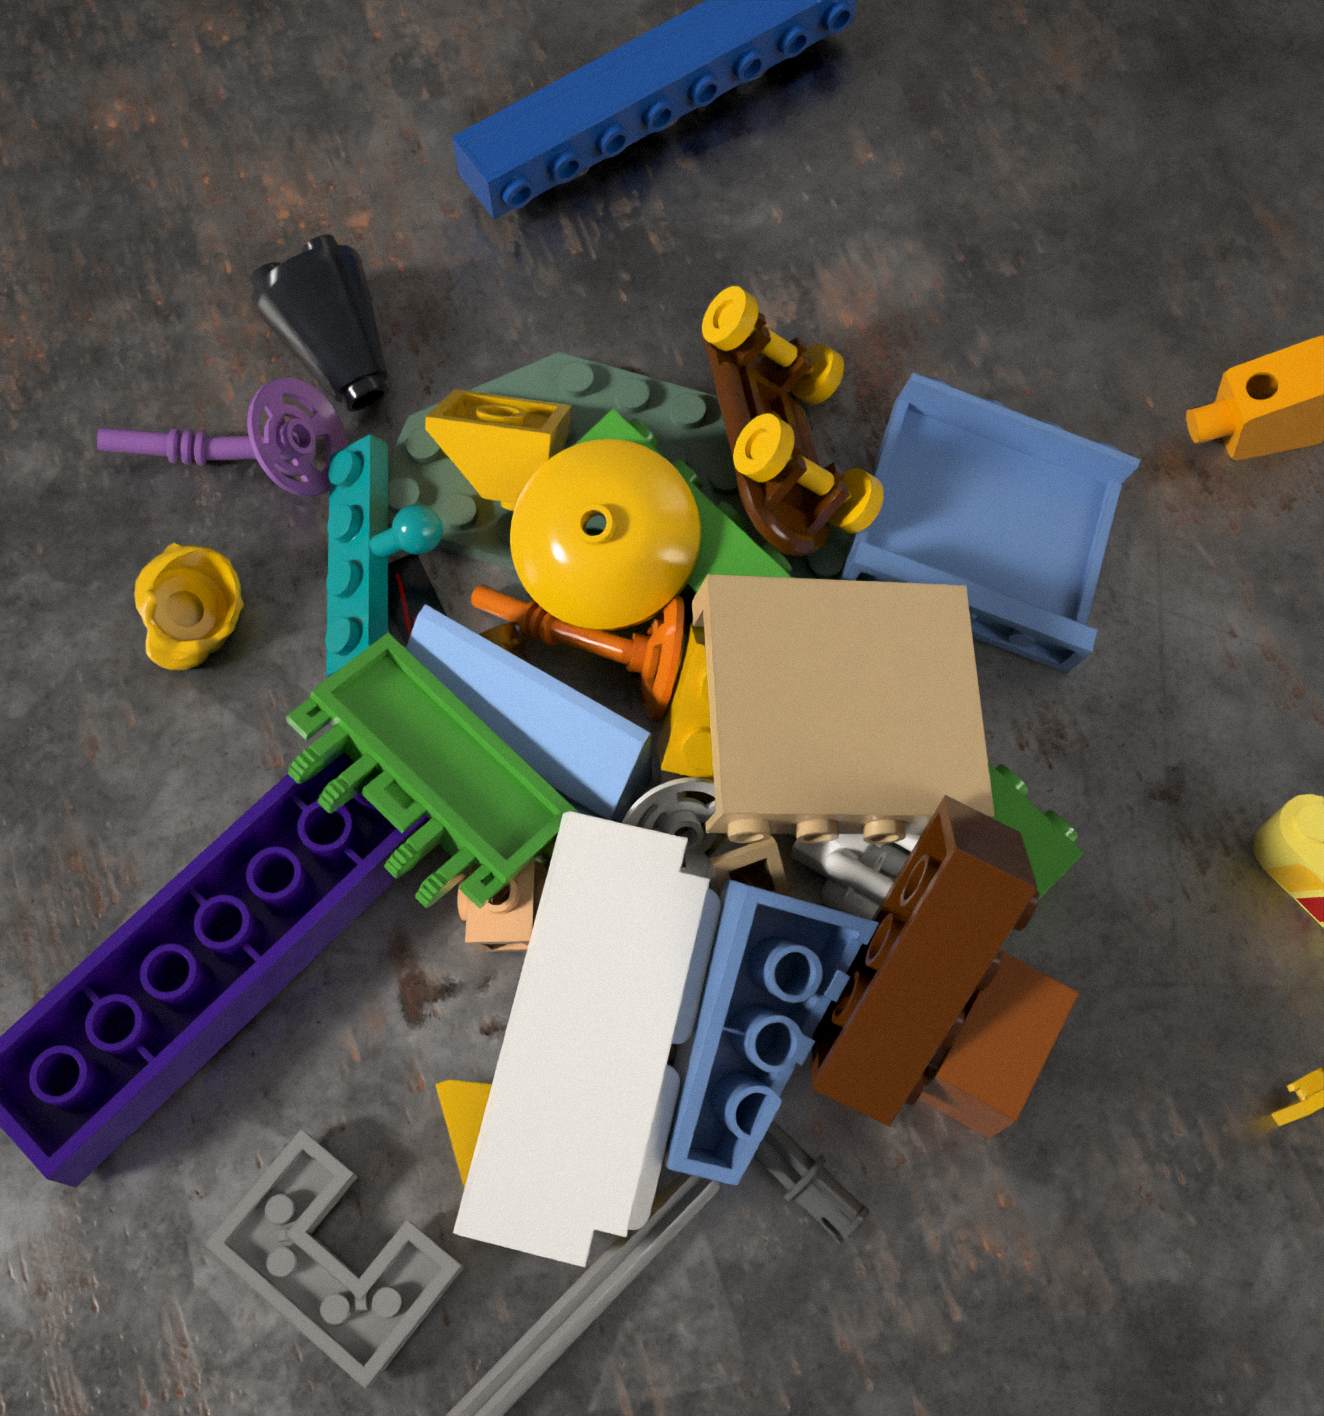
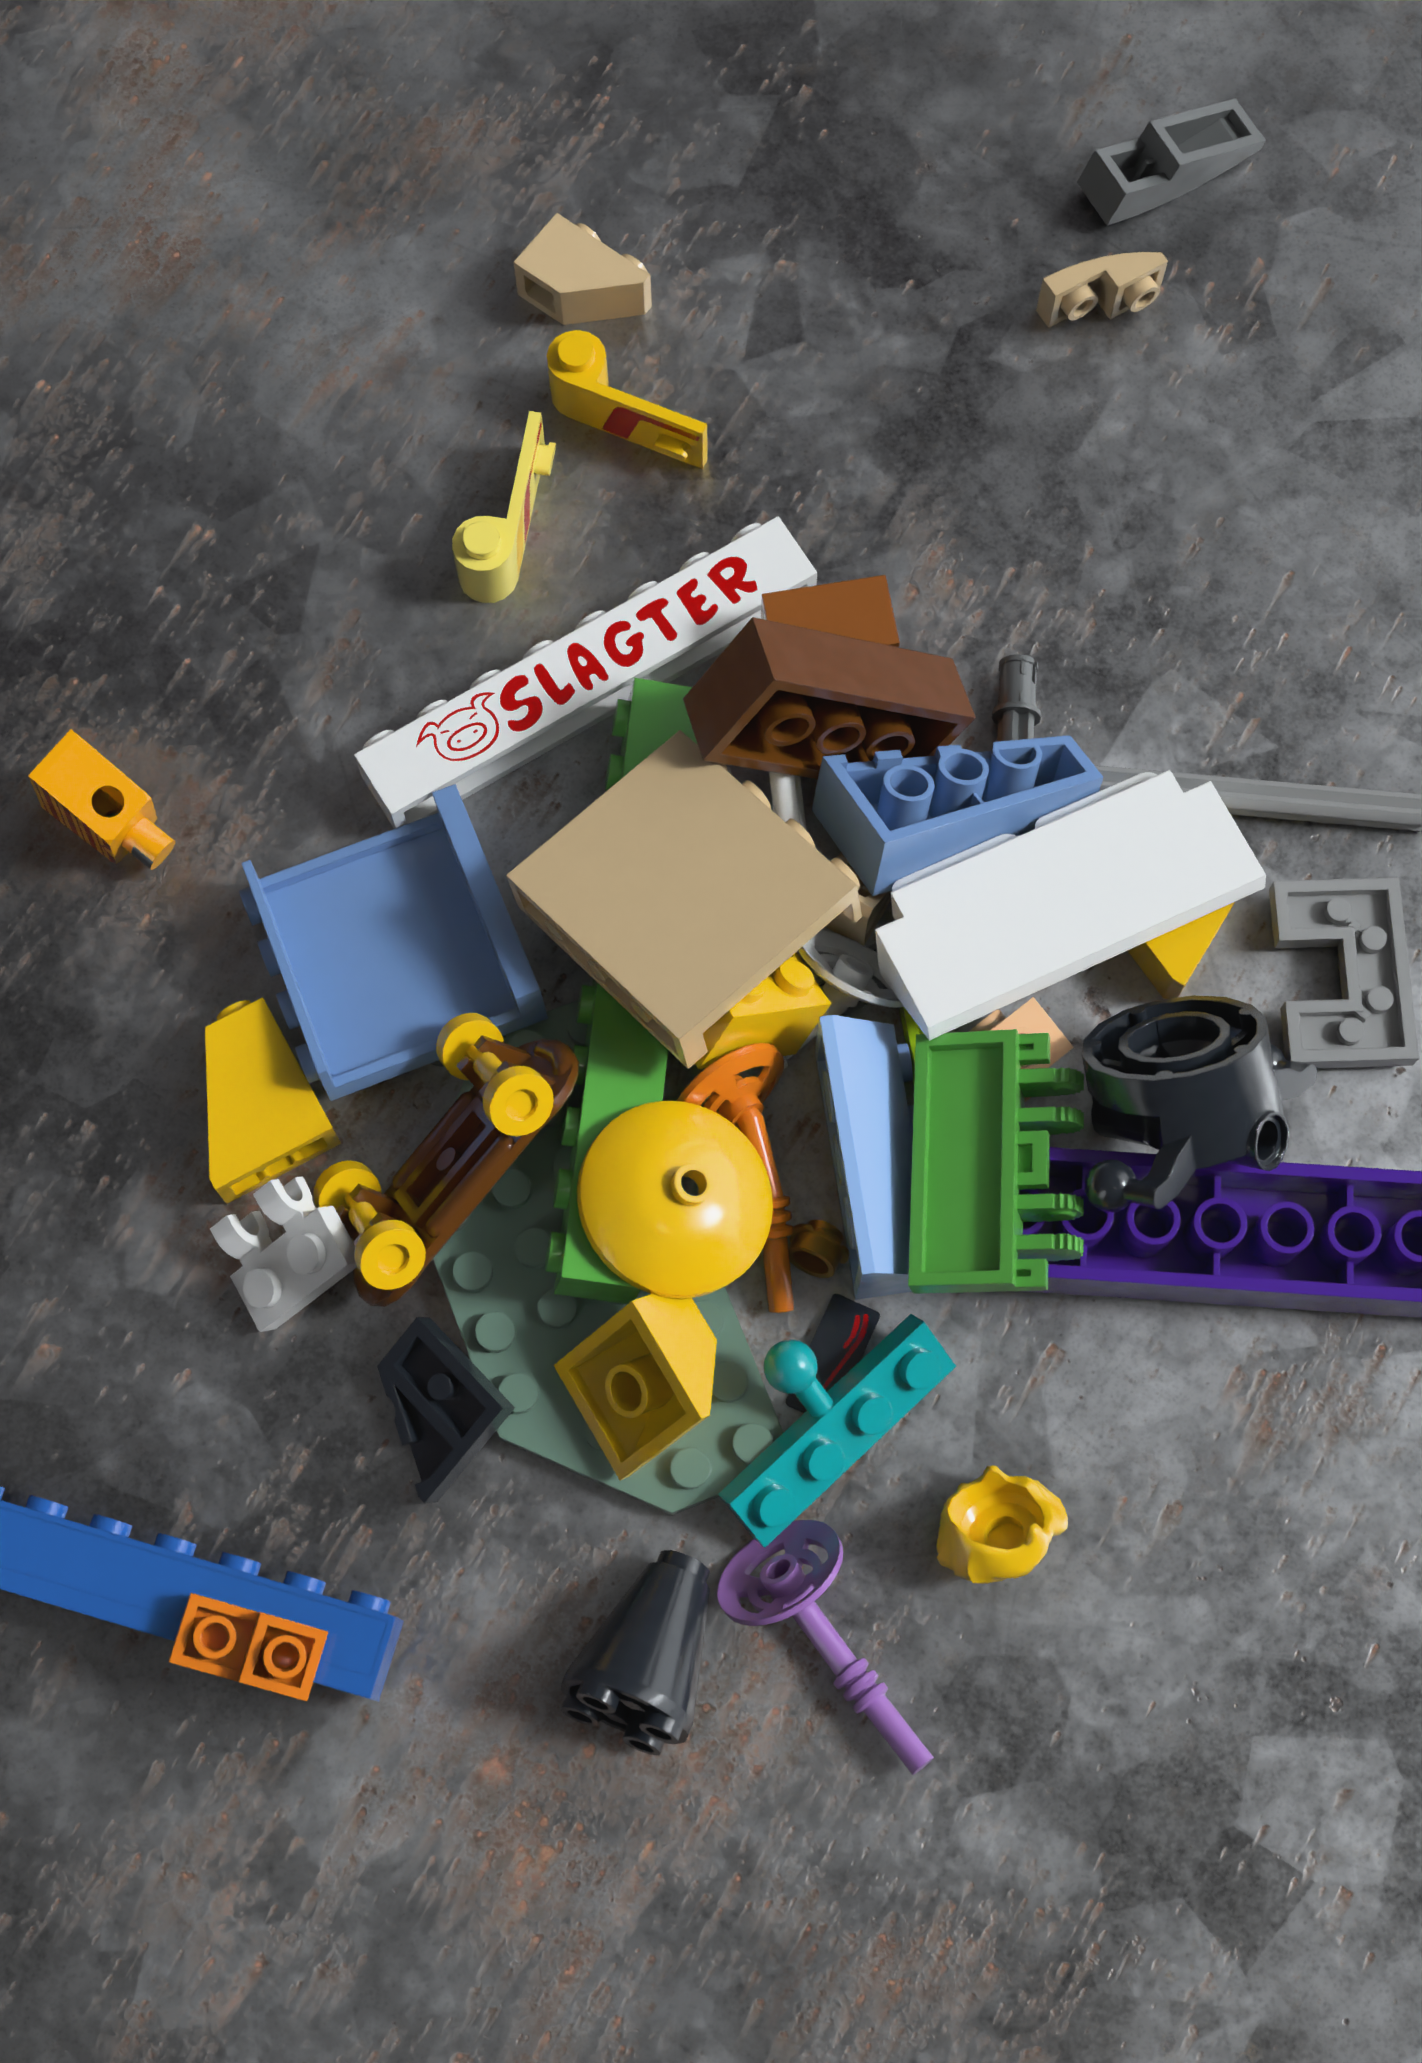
camera: 130 degrees left, 5 degrees up
none -> orange slope [168,1593,328,1701]
none -> yellow slope [205,997,341,1204]
none -> white plate [210,1176,357,1332]
none -> white brick [354,516,817,829]
none -> black wing [377,1317,515,1503]
none -> black piece [1082,995,1317,1212]

